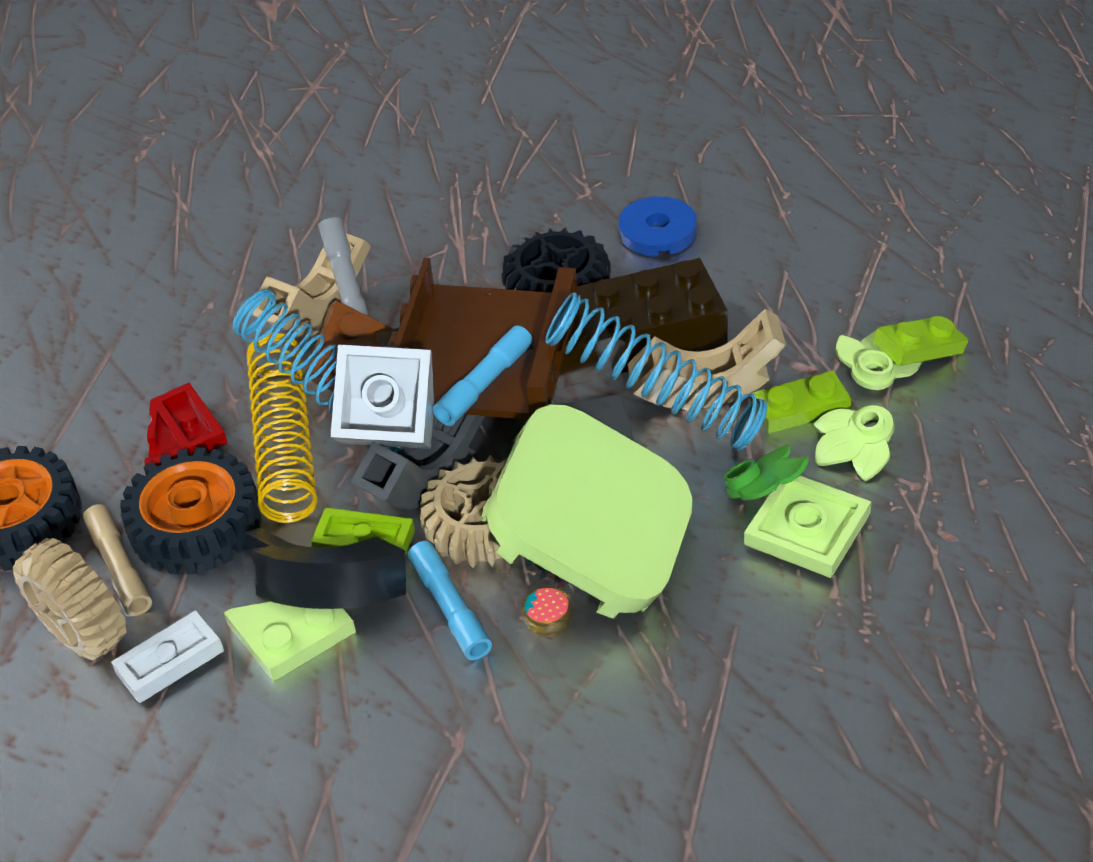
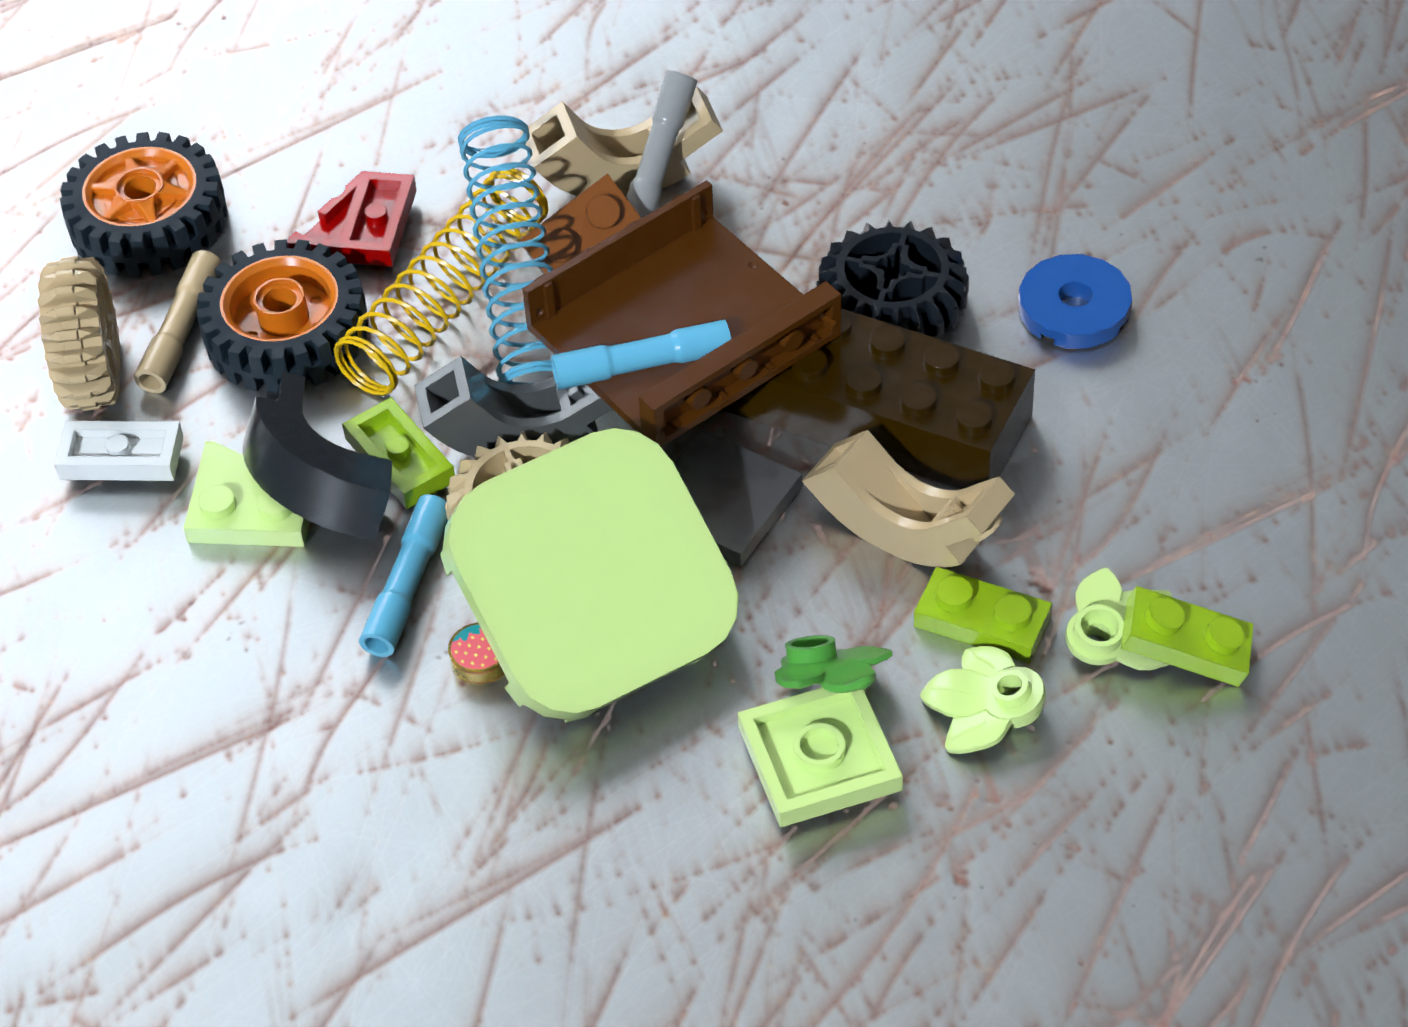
camera: 40 degrees right, 5 degrees up
white slope [330,345,434,449] -> none
medium azure piece [545,292,767,451] -> none

